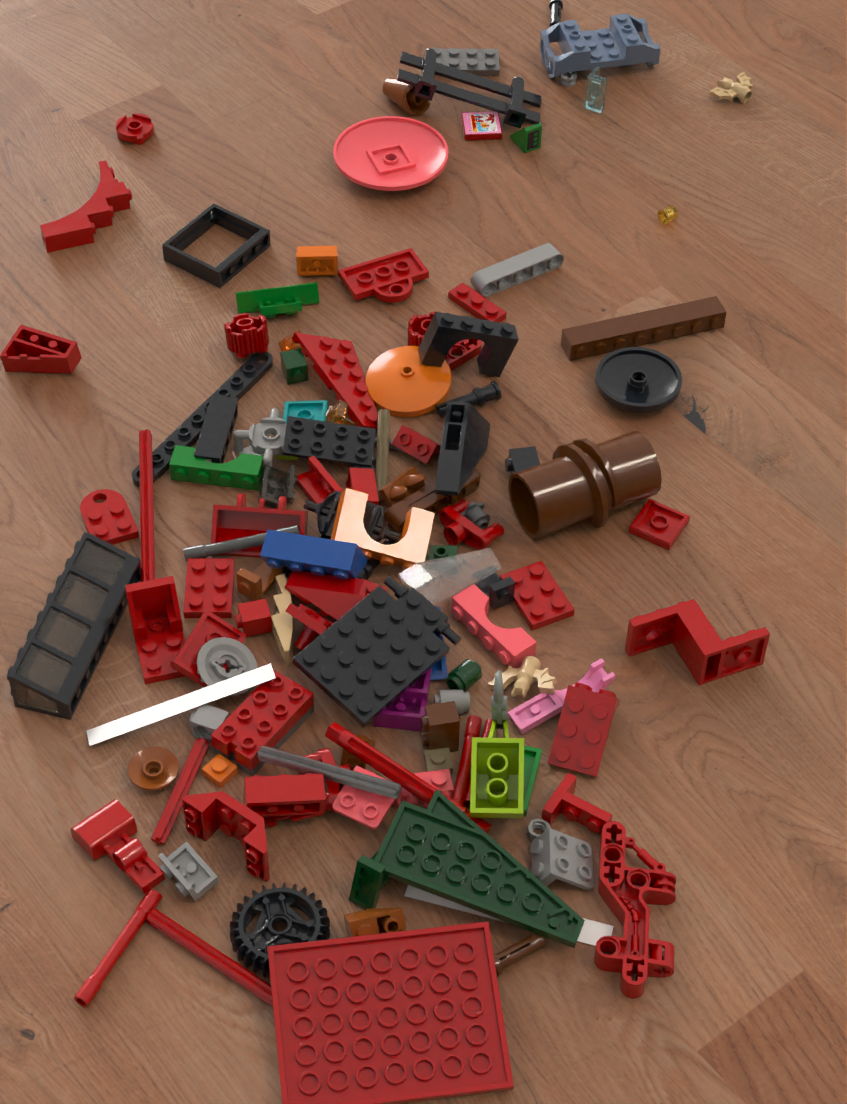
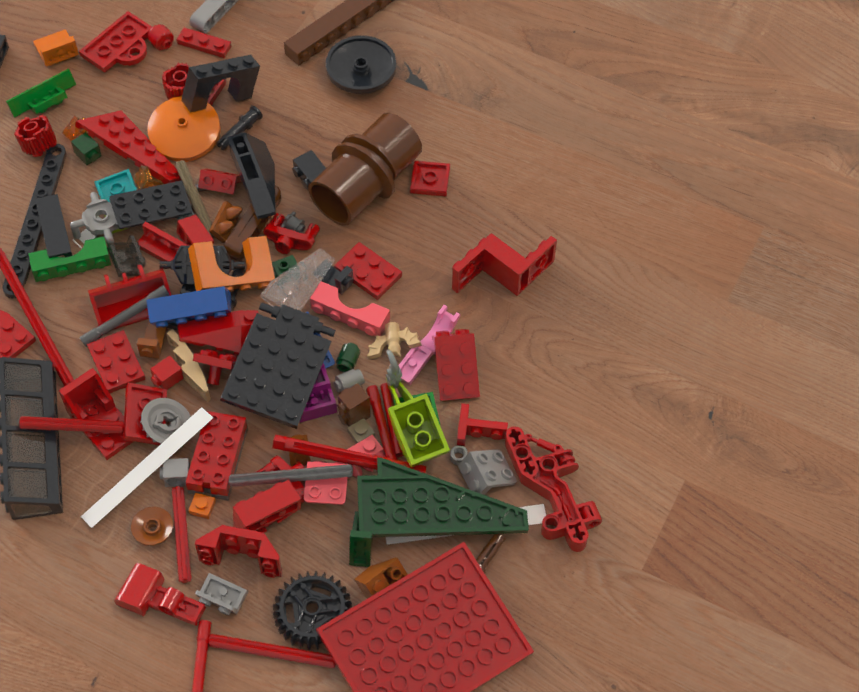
camera: 25 degrees left, 10 degrees up
none -> red axle [19,416,124,433]
none -> red head [148,24,174,50]

